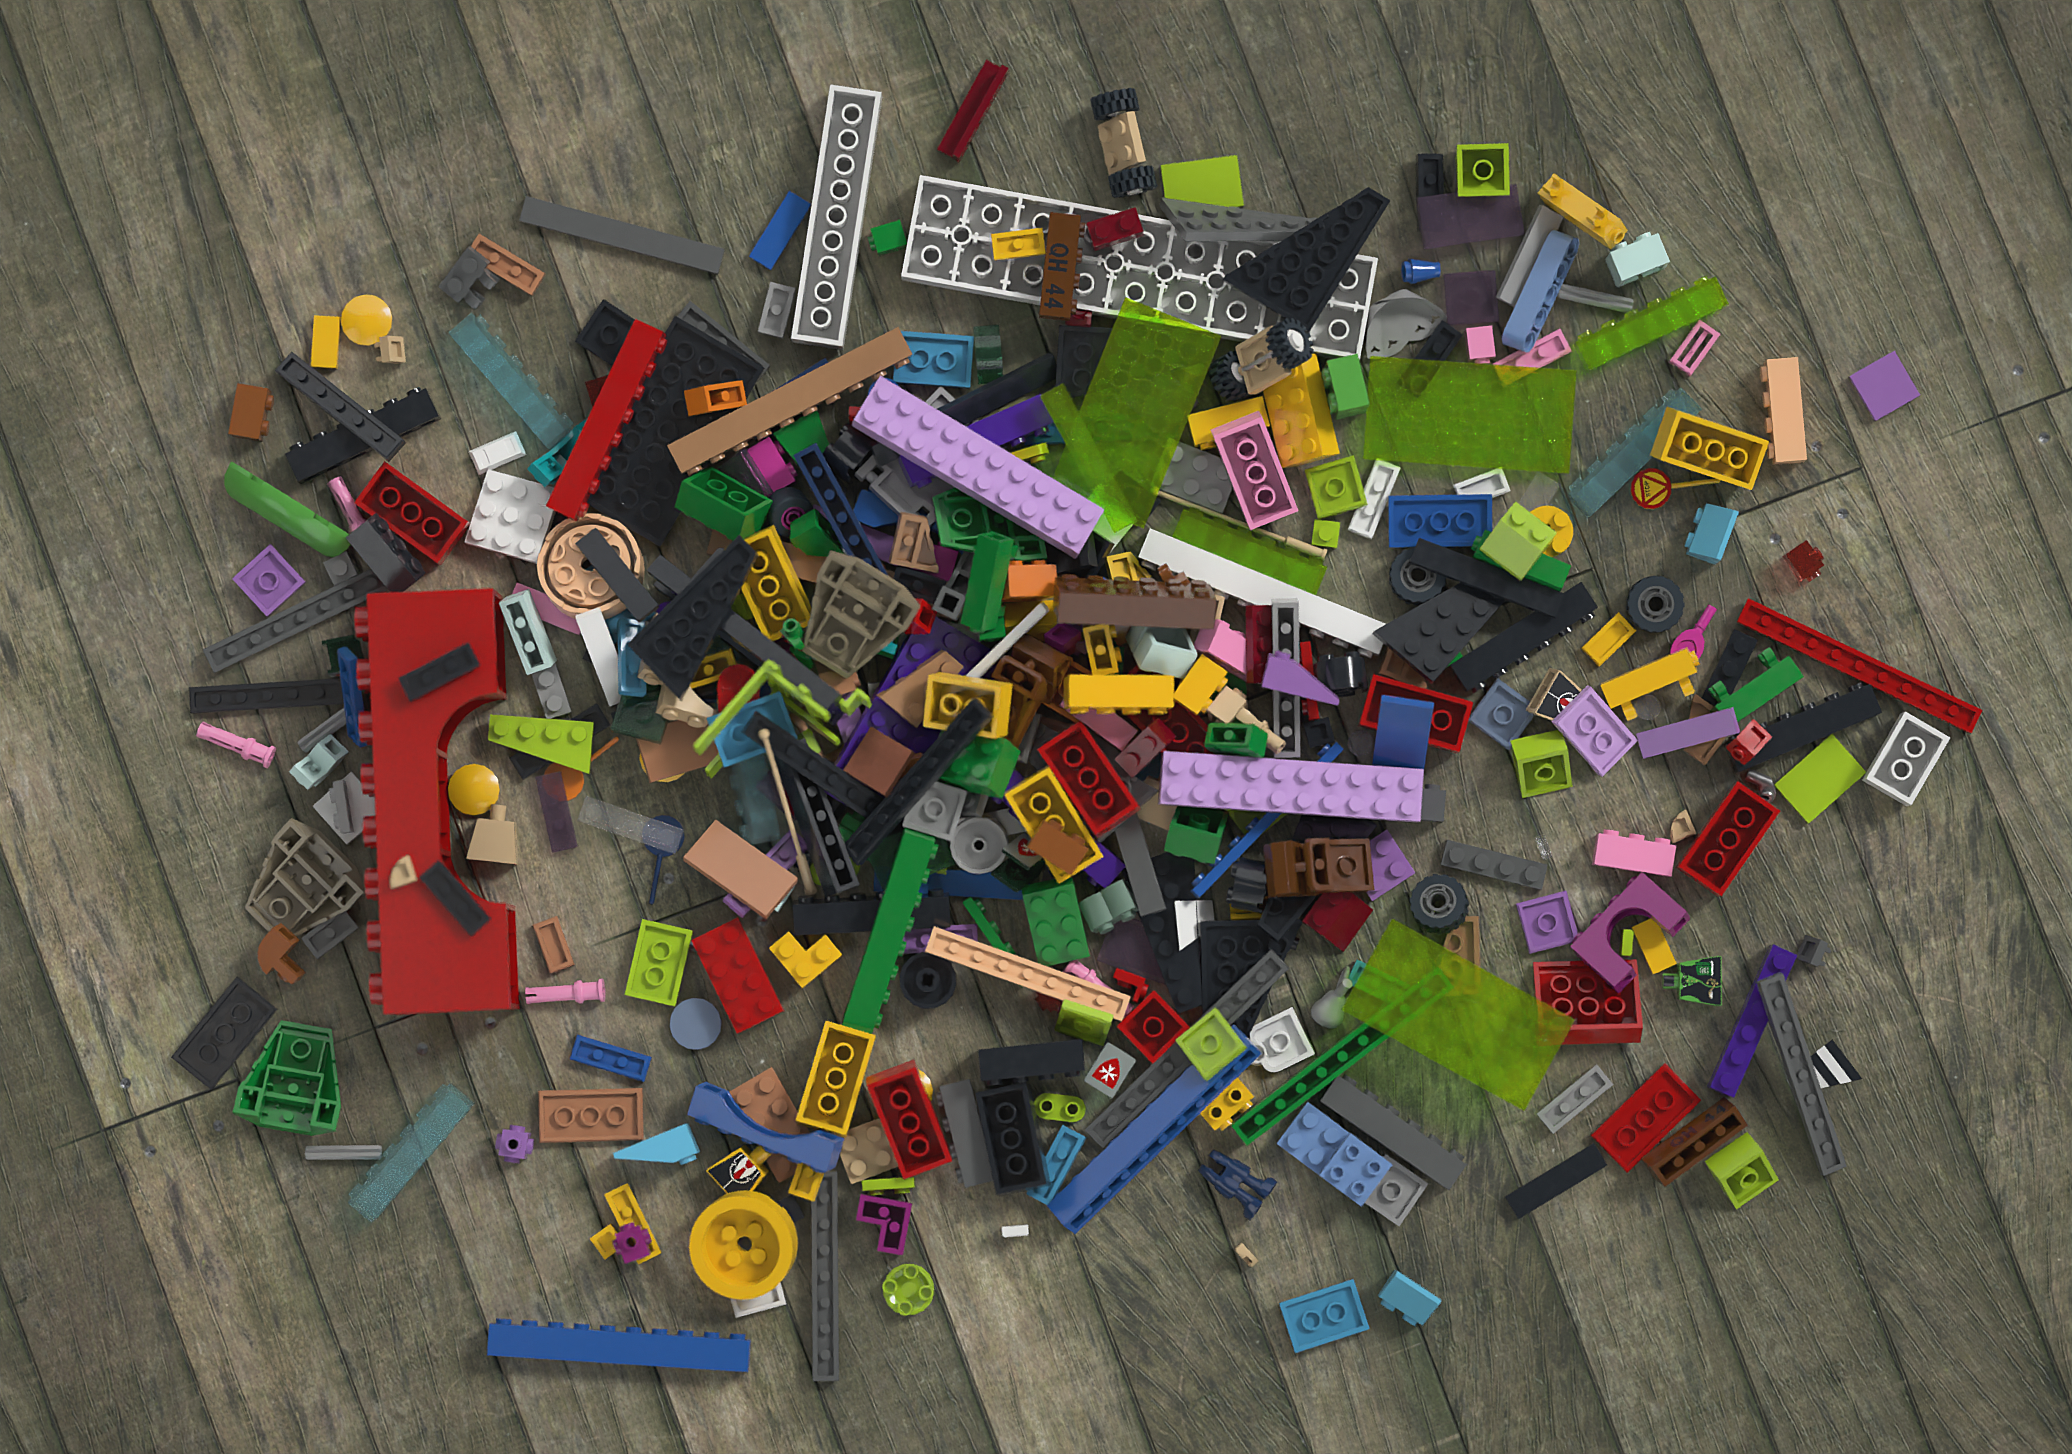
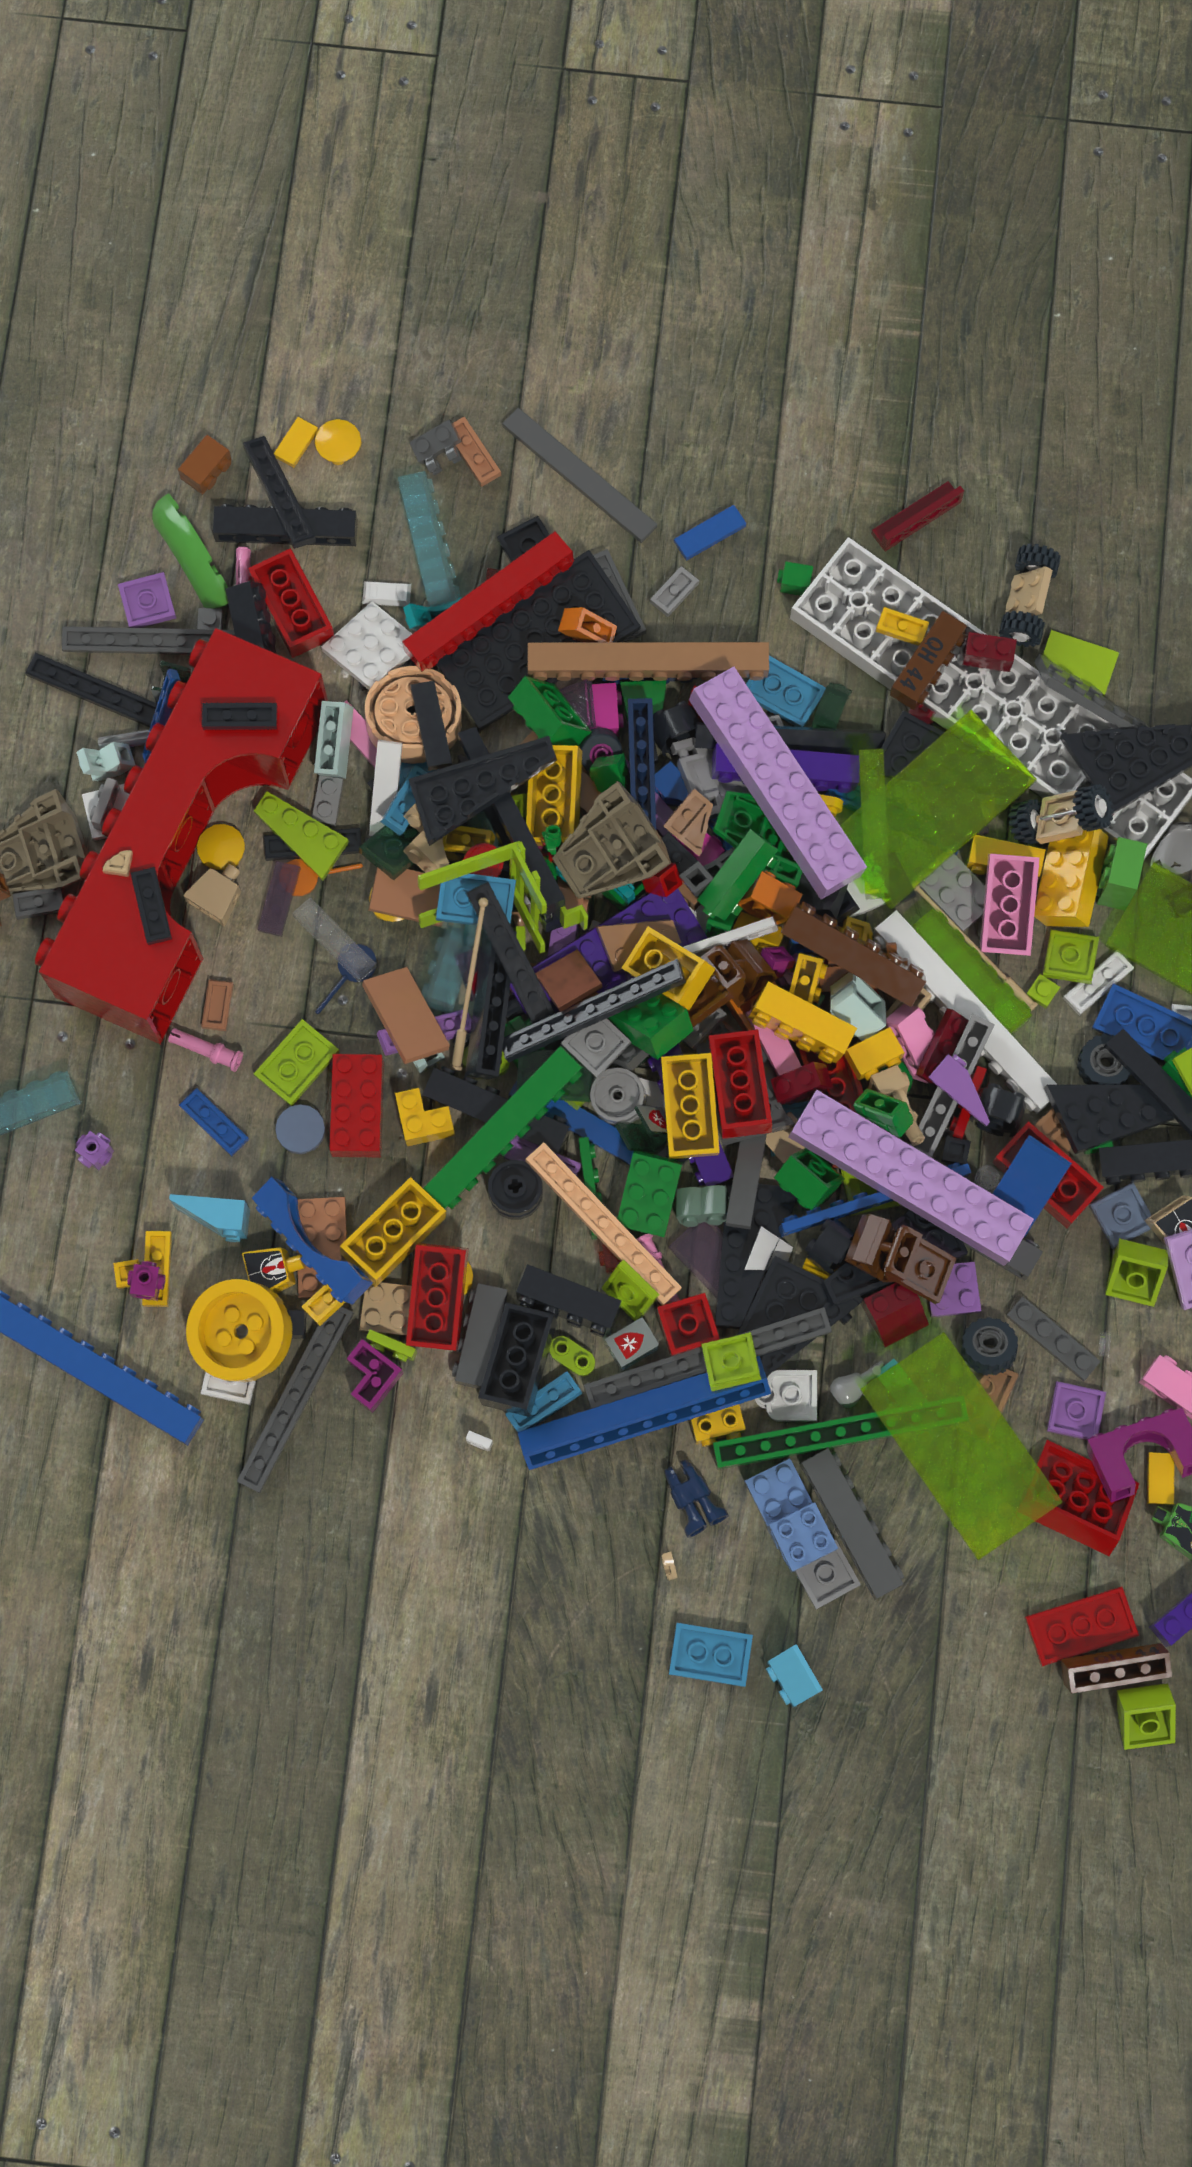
camera: 25 degrees right, 10 degrees down
bright pink pin [196,722,276,768] -> none
tan tile [374,336,406,364] -> none
nougat tile [538,1088,644,1143] -> none
white brick [791,85,882,350] -> none
lime dish [882,1264,934,1316] -> none
dark orange brick [1026,819,1088,876] -> none
red bracket [1113,968,1149,1003] -> none
black tile [1505,1143,1607,1219] -> none
light grey plate [1536,1064,1613,1134] -> none
lime tile [1619,929,1634,956] -> none

